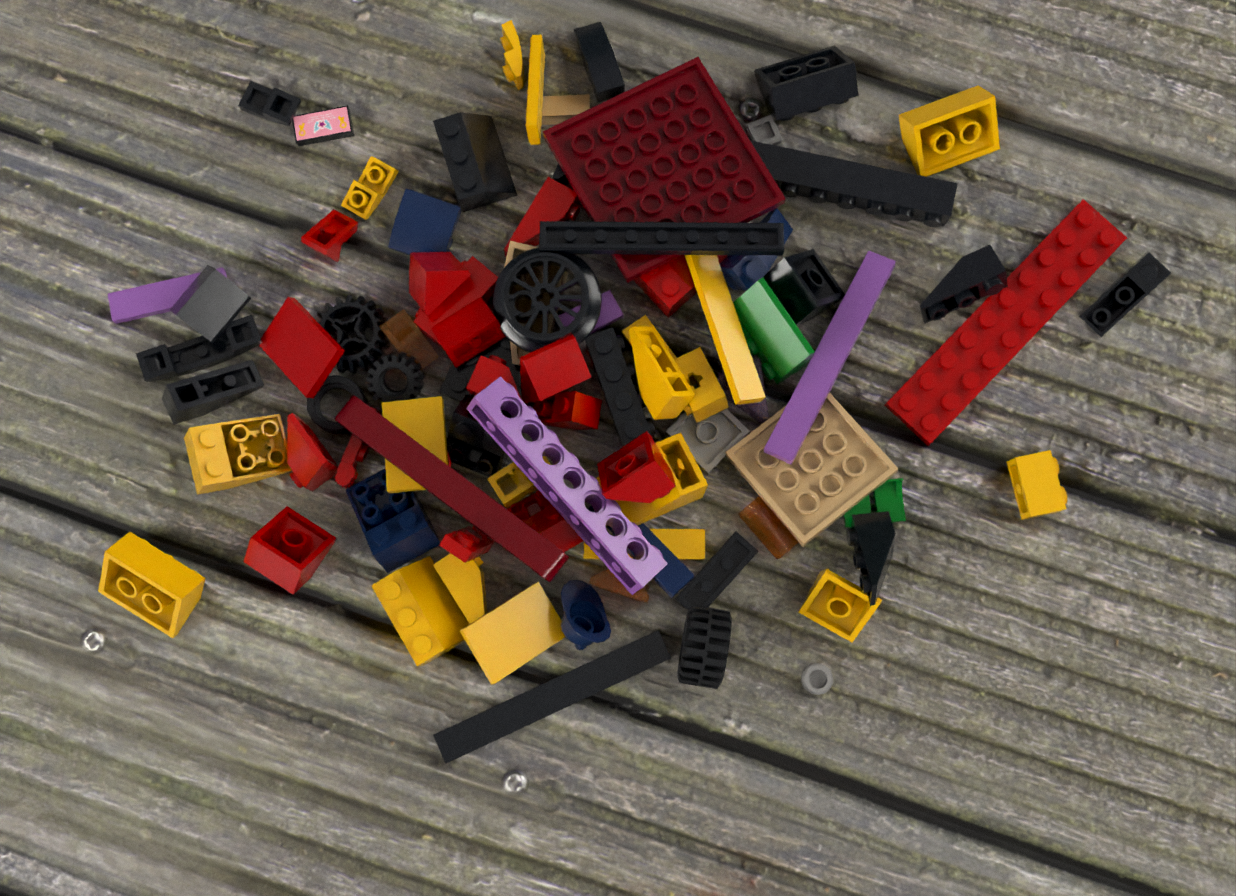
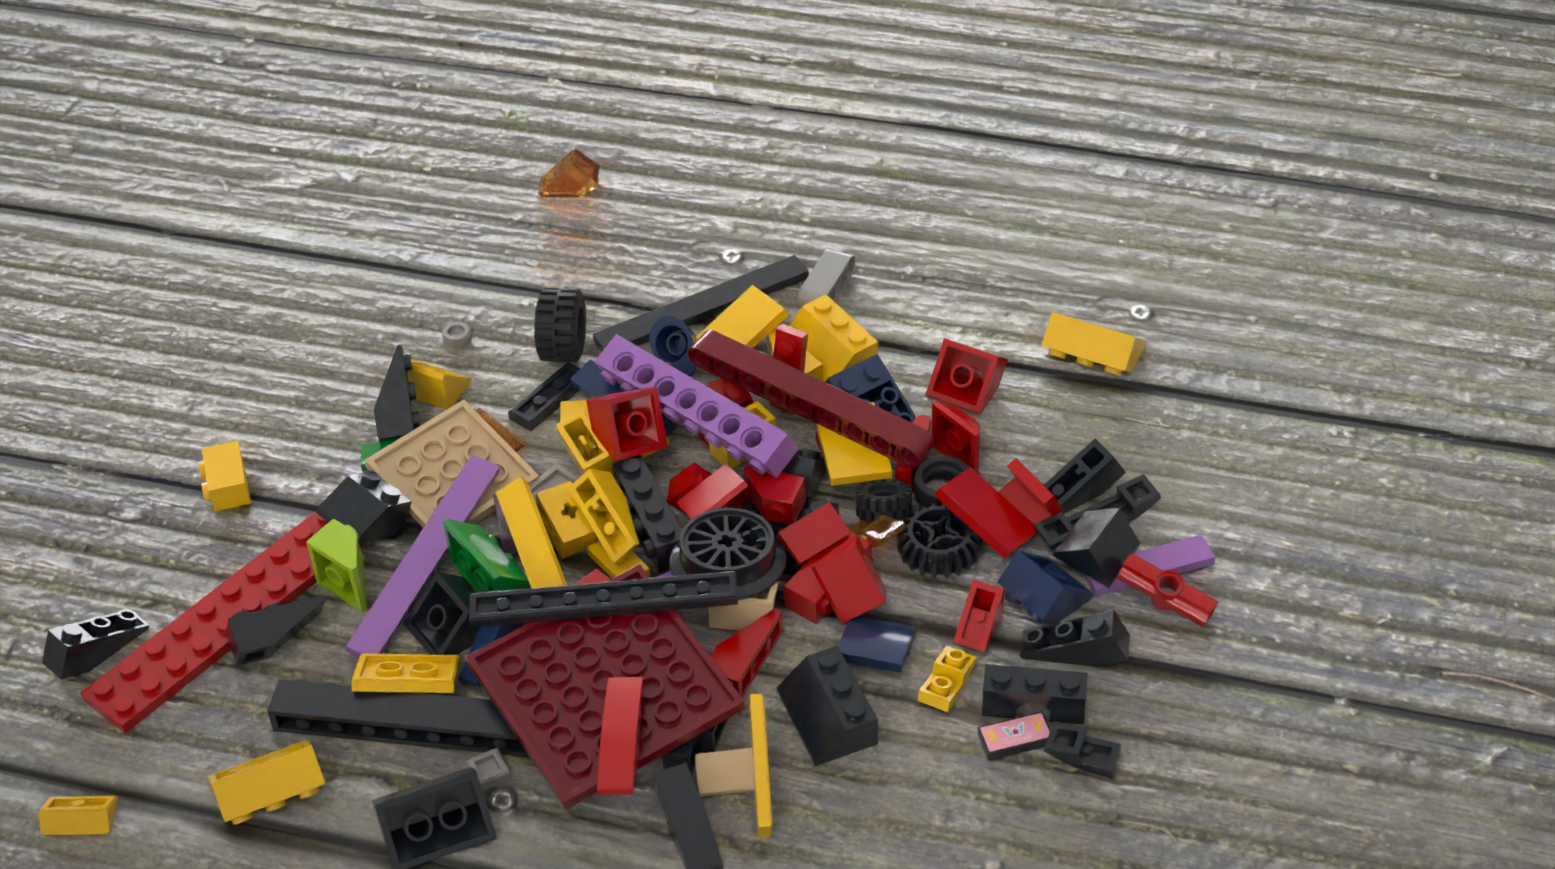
camera: 175 degrees right, 35 degrees down
yellow slope [184,414,292,495] -> none
yellow slope [500,20,524,90] -> none
none -> yellow slope [38,796,118,835]
none -> lime slope [306,519,367,613]
none -> black slope [316,471,412,543]
none -> yellow tile [352,653,460,693]
none -> red slope [597,677,644,795]
none -> light grey beam [797,248,856,309]
none -> black arch [982,664,1088,725]
none -> dark blue slope [997,550,1095,623]
none -> red panel [998,458,1063,524]
none -> black slope [1020,610,1130,667]
none -> red piece [1117,553,1218,627]

